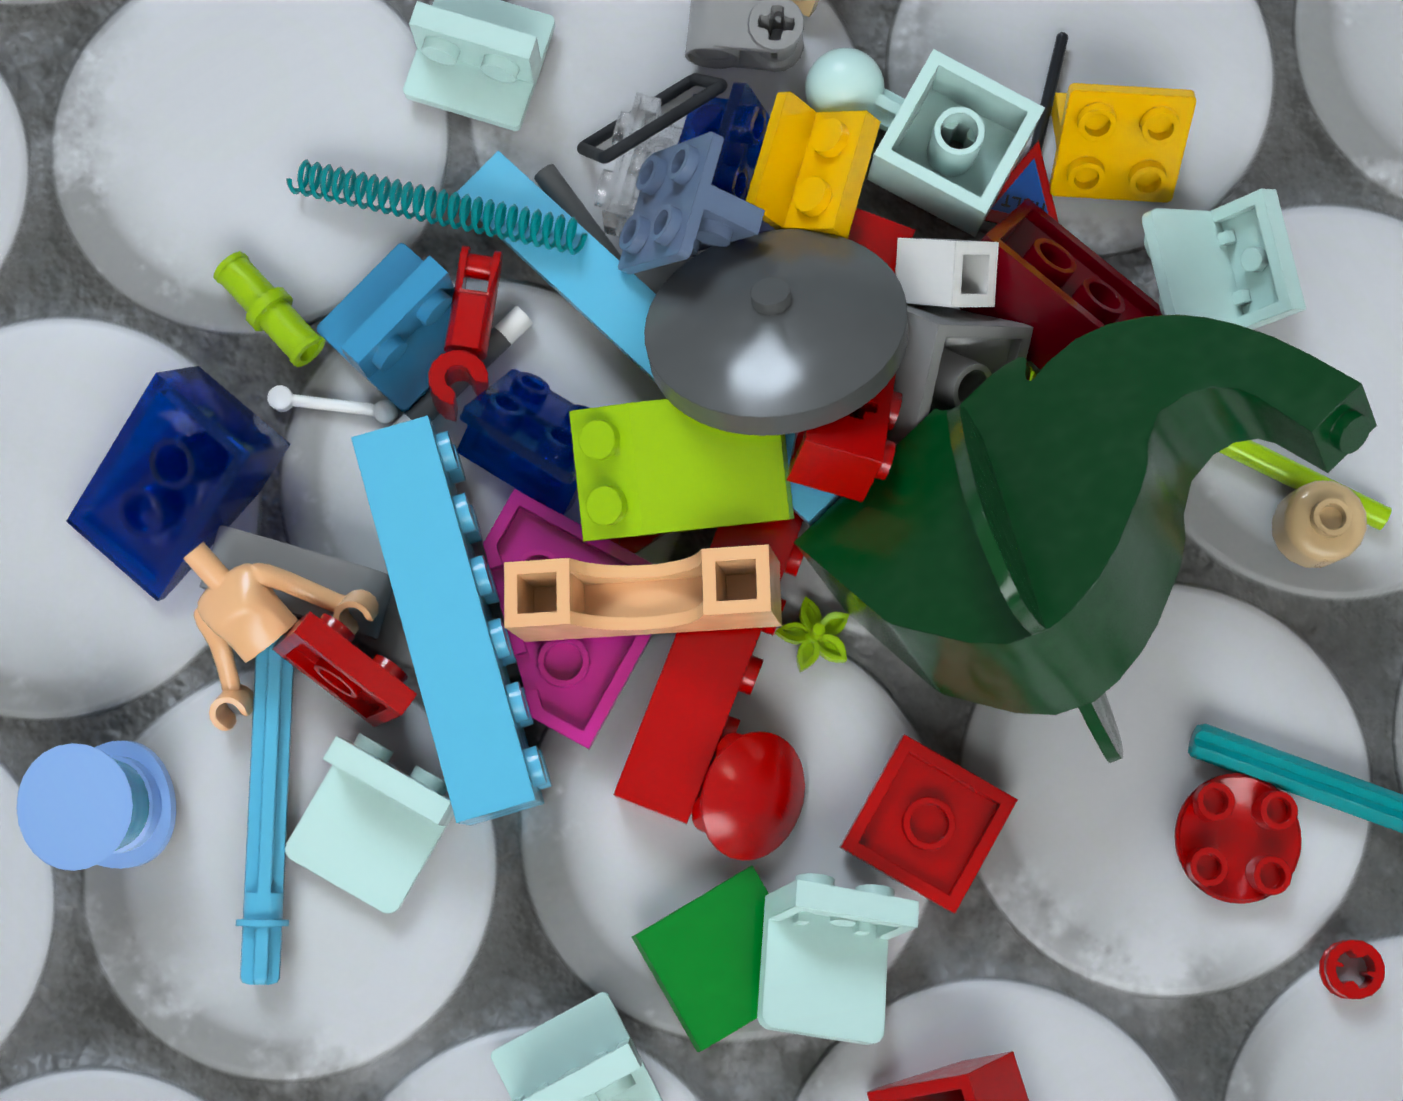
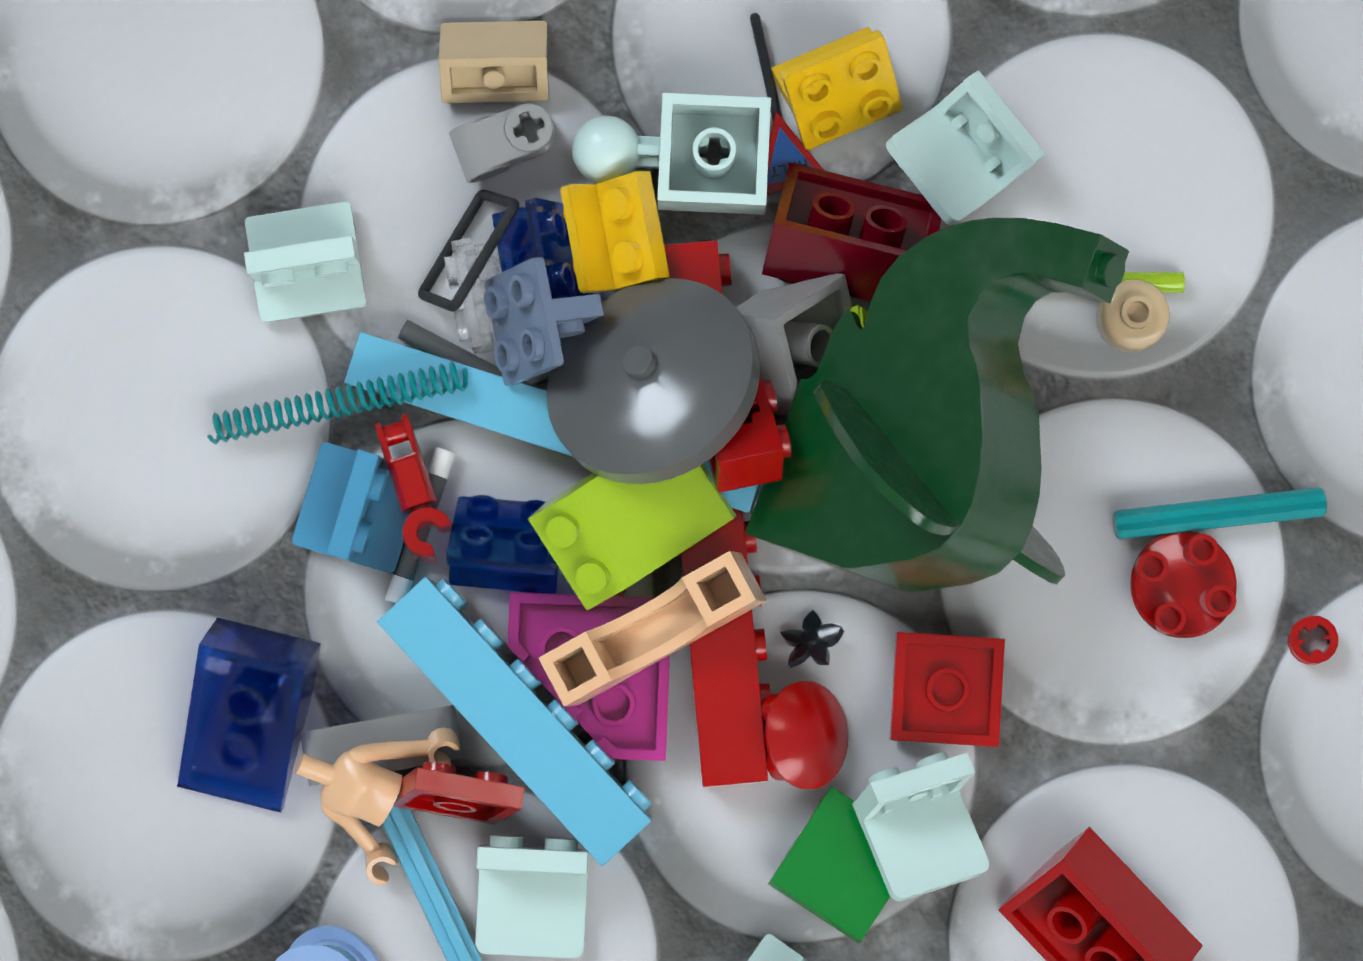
camera: 25 degrees left, 5 degrees up
lime pin [213,251,325,367] -> none
white hinge [267,385,398,424] -> none
lime plant [775,596,849,673] -> none
white brick [895,238,999,307] -> none
none -> black plant [780,610,844,668]

